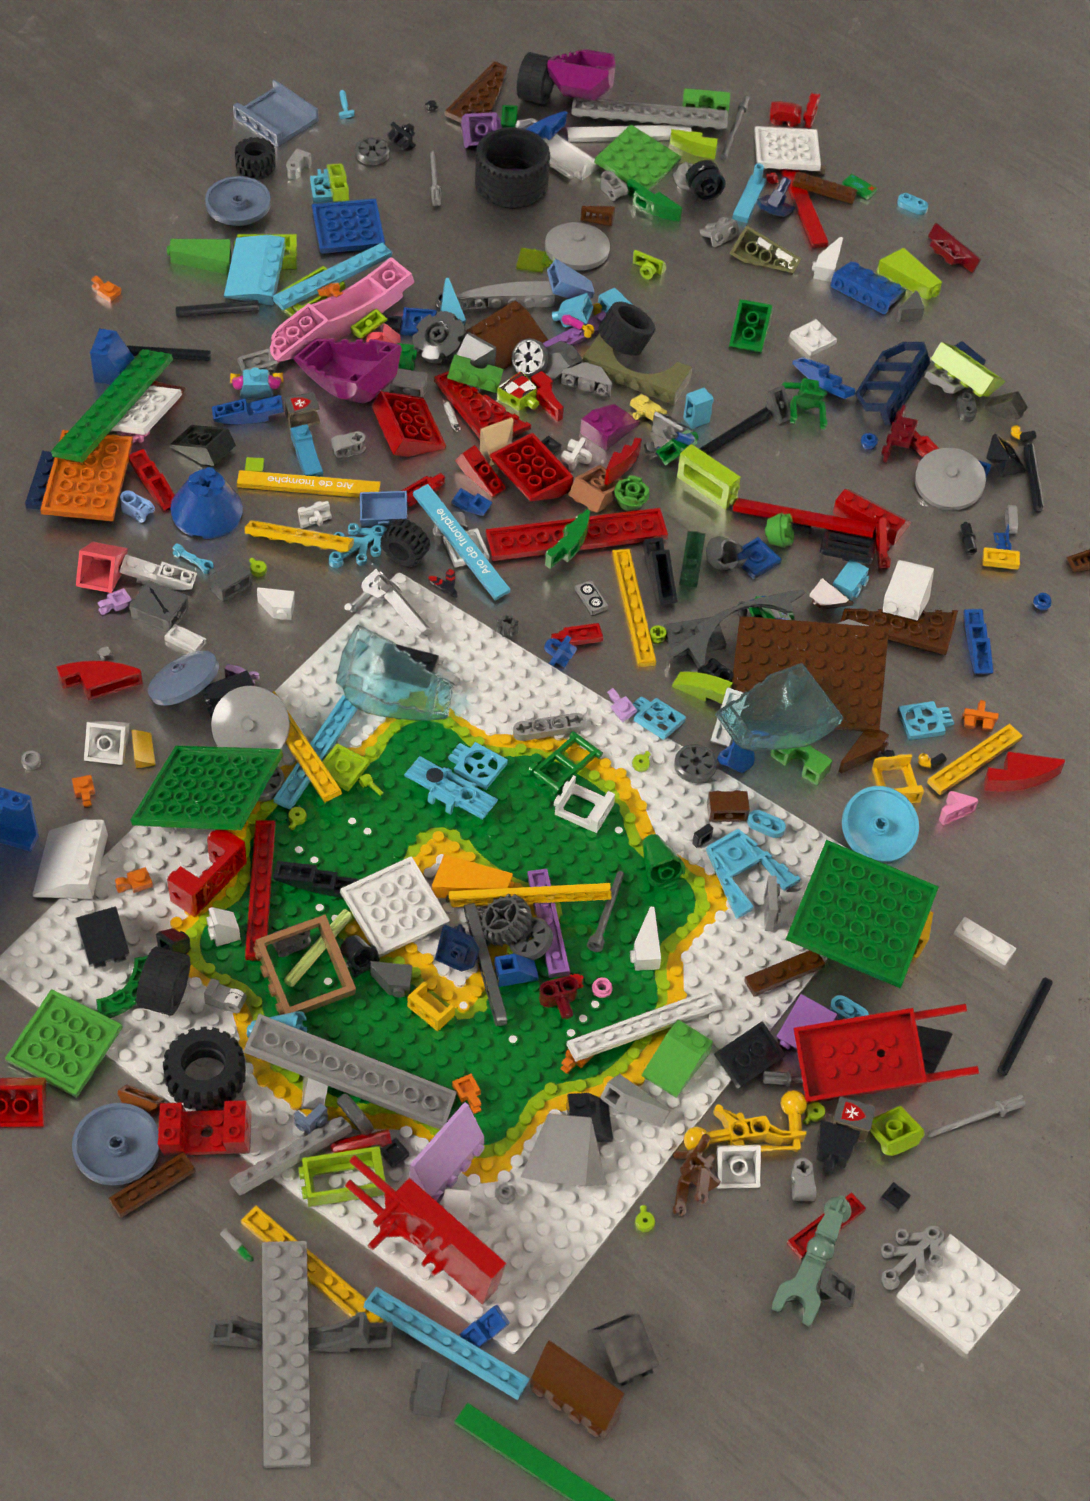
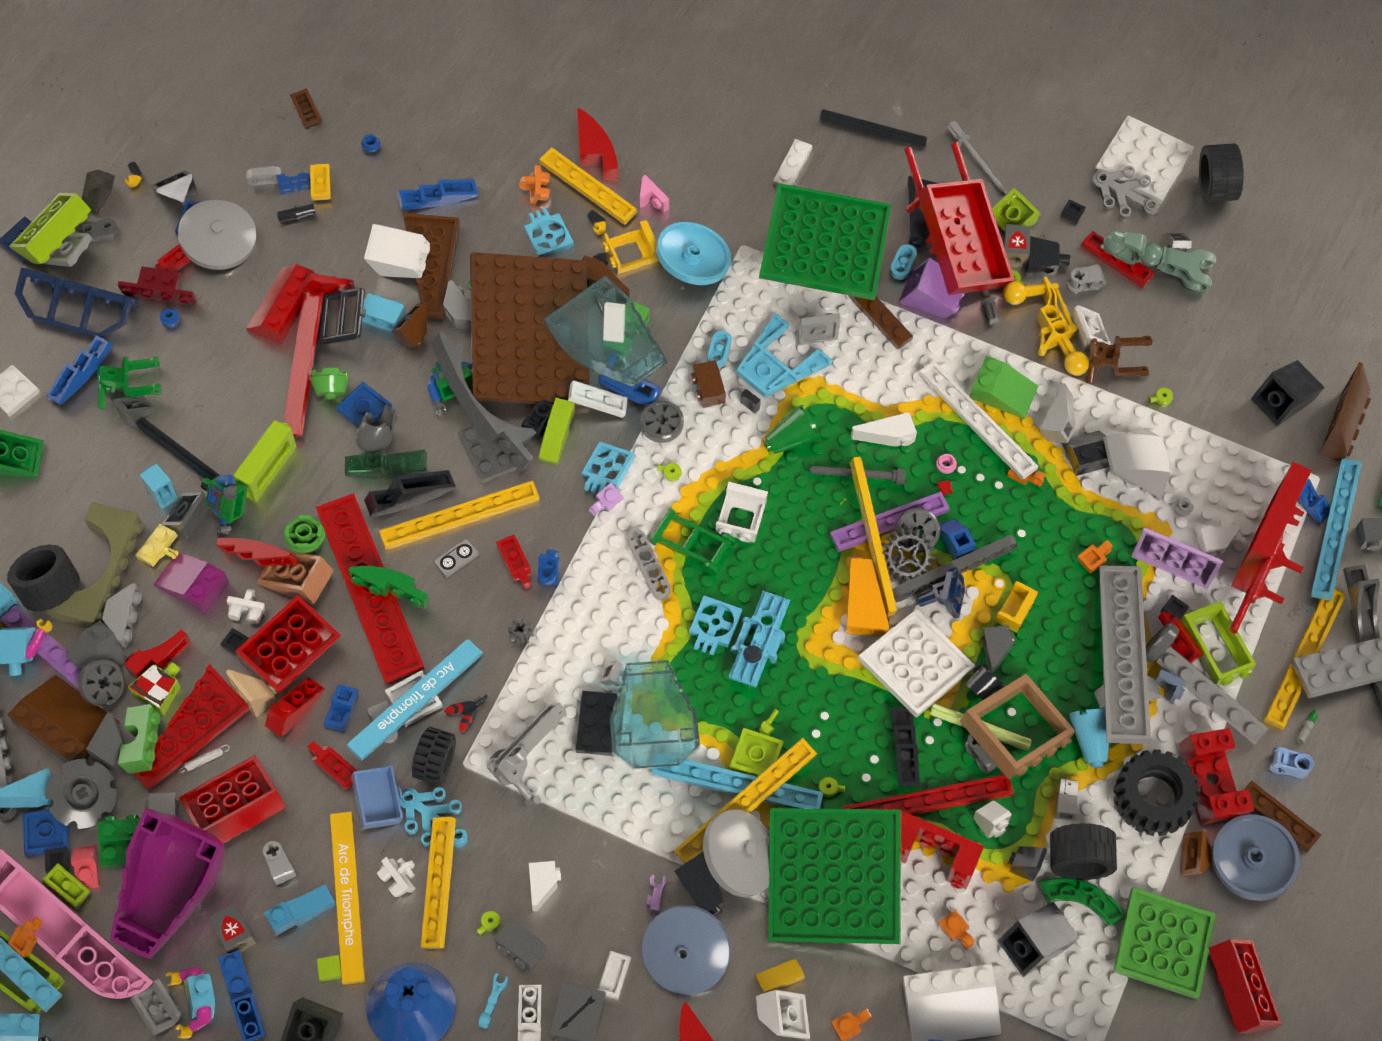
camera: 100 degrees left, 10 degrees up
dark red beam [539,976,578,1020] -> none
lime bush [650,625,666,644] -> none
black plate [714,1021,786,1089] -> none
black axle [1024,443,1044,512] -> none
none -> white tile [603,302,625,343]
none -> black tyre [1199,143,1244,202]
none -> light blue piece [1270,747,1314,779]

